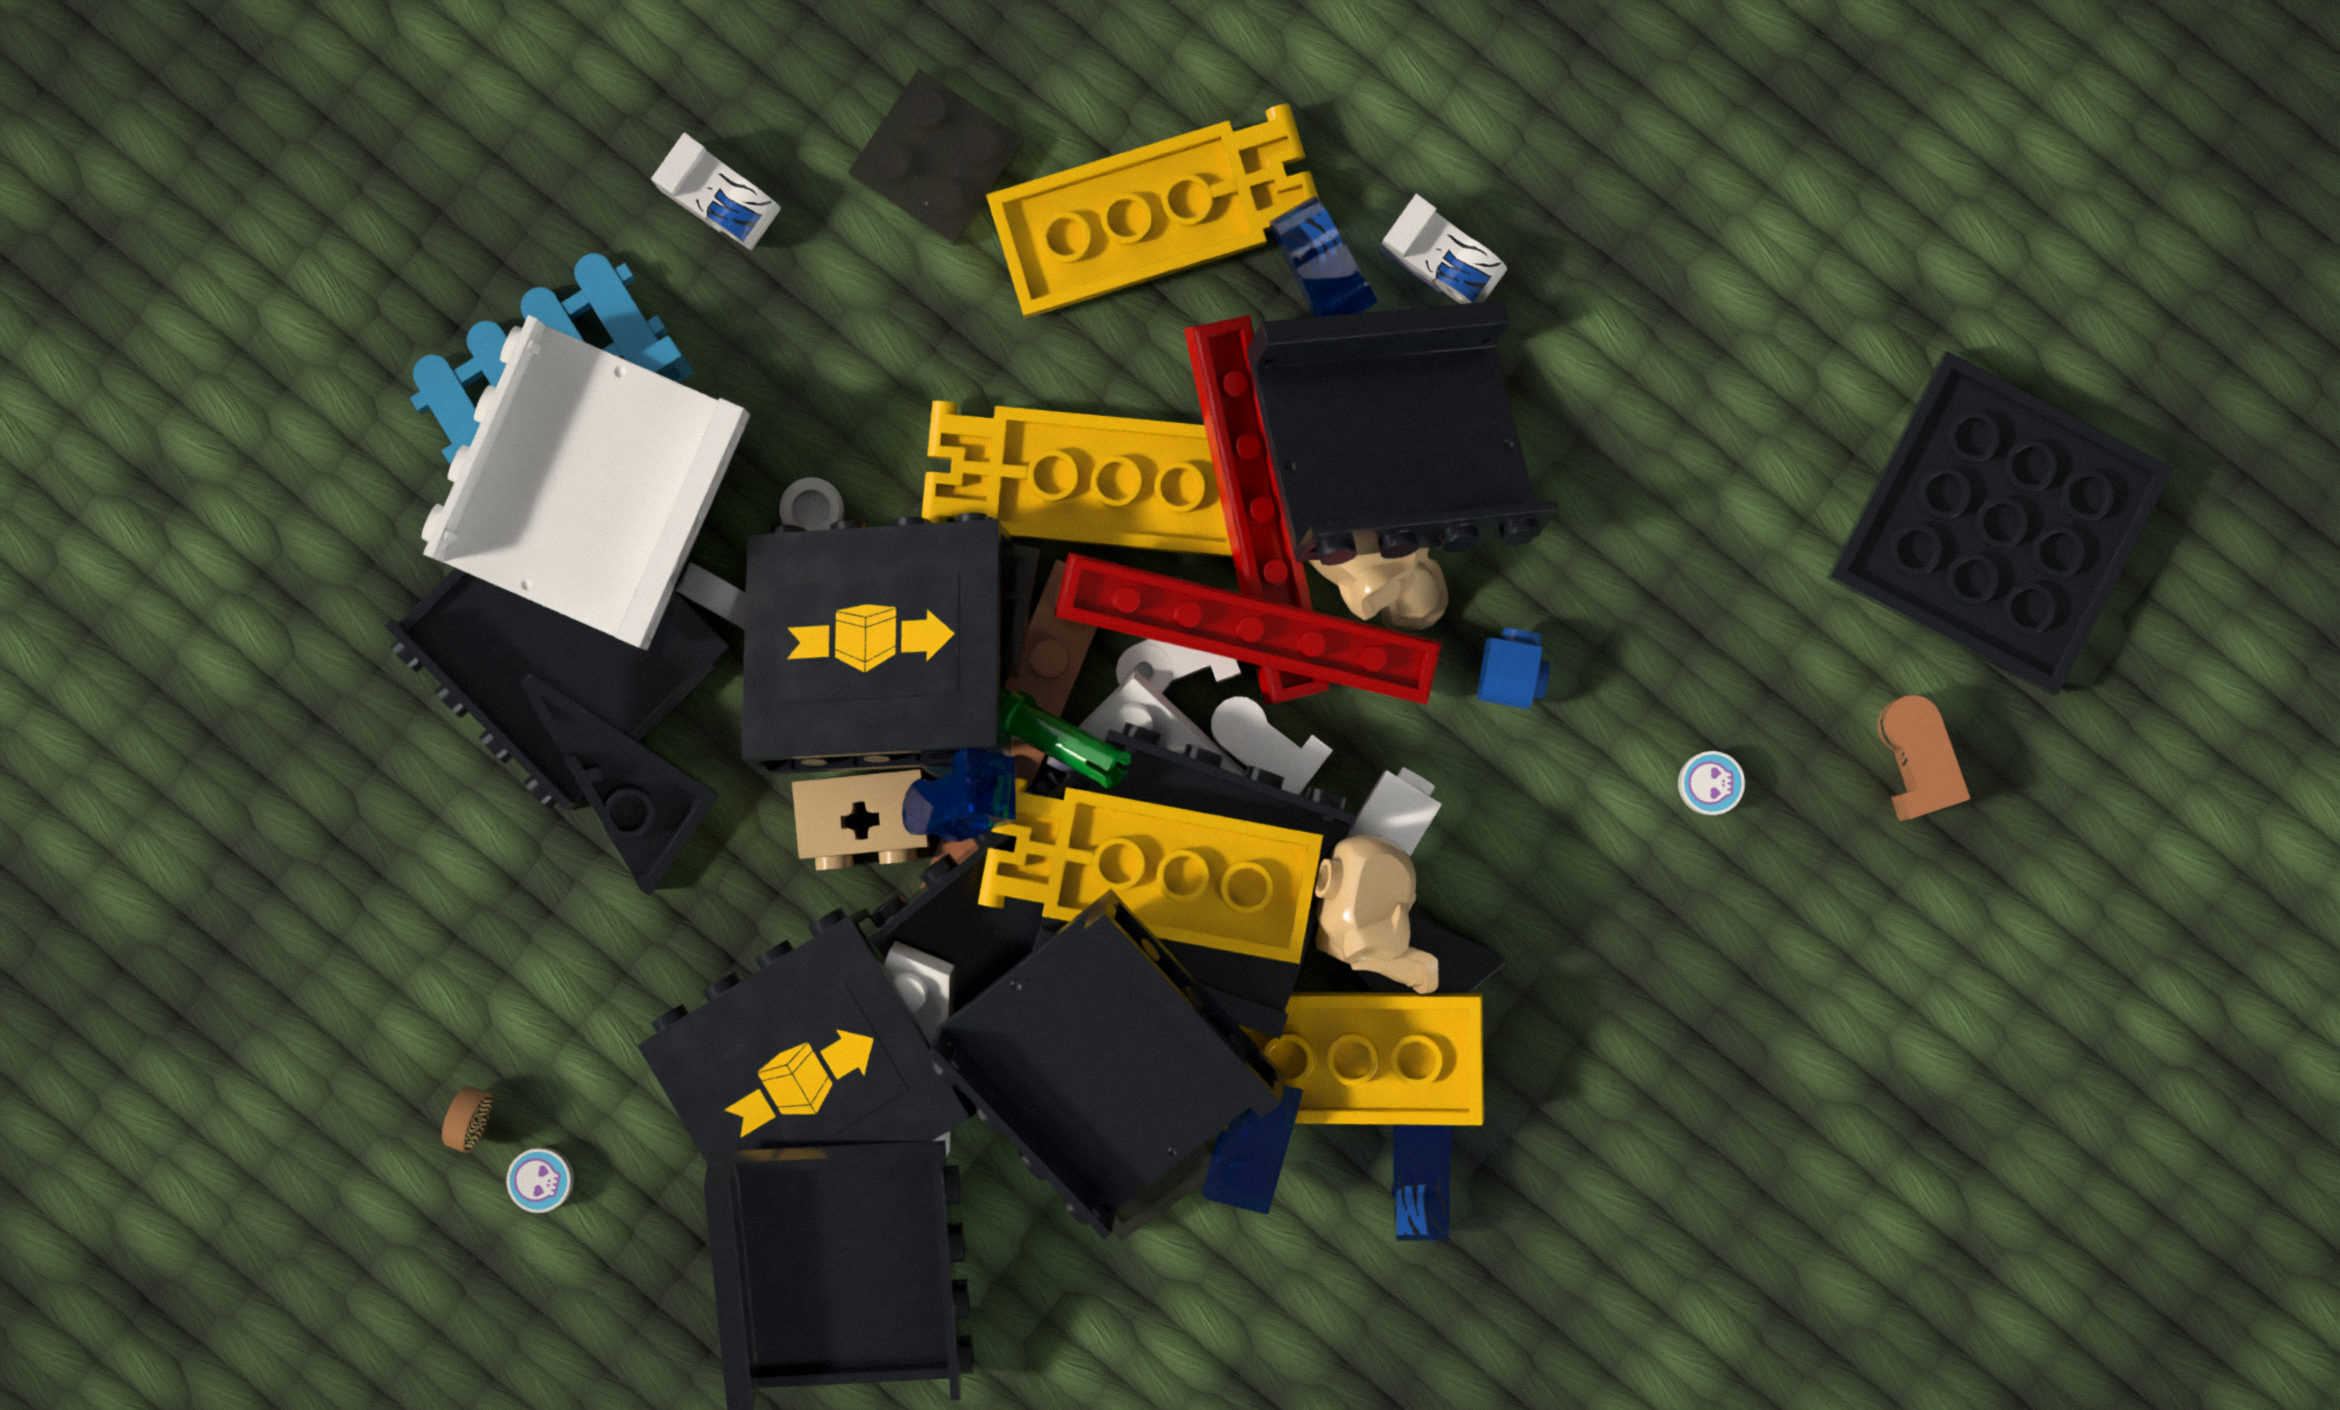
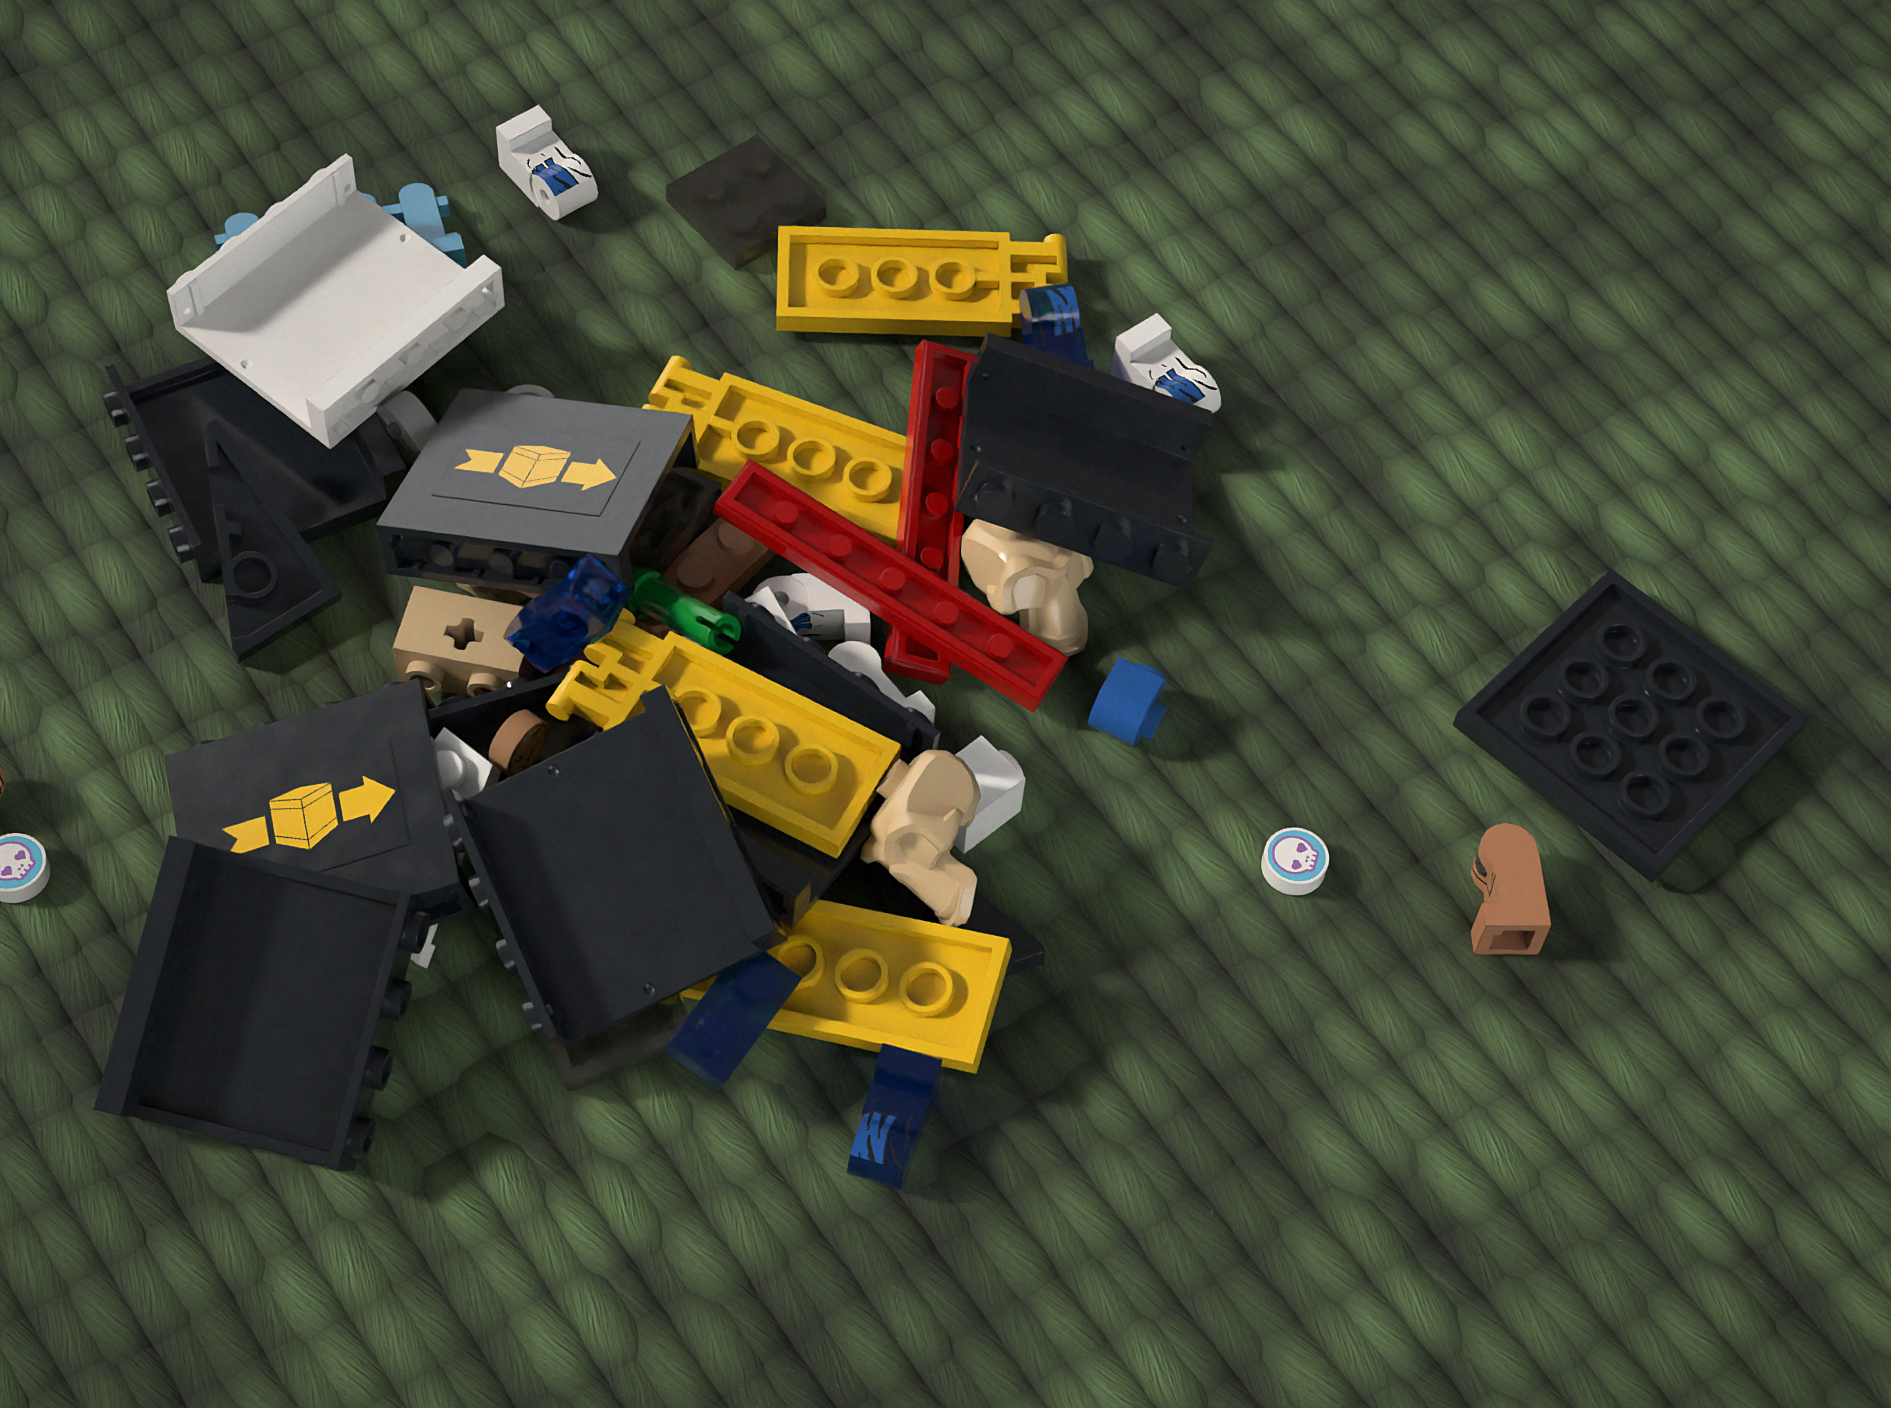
camera: 10 degrees right, 30 degrees down
none -> medium nougat tile [489,710,549,777]

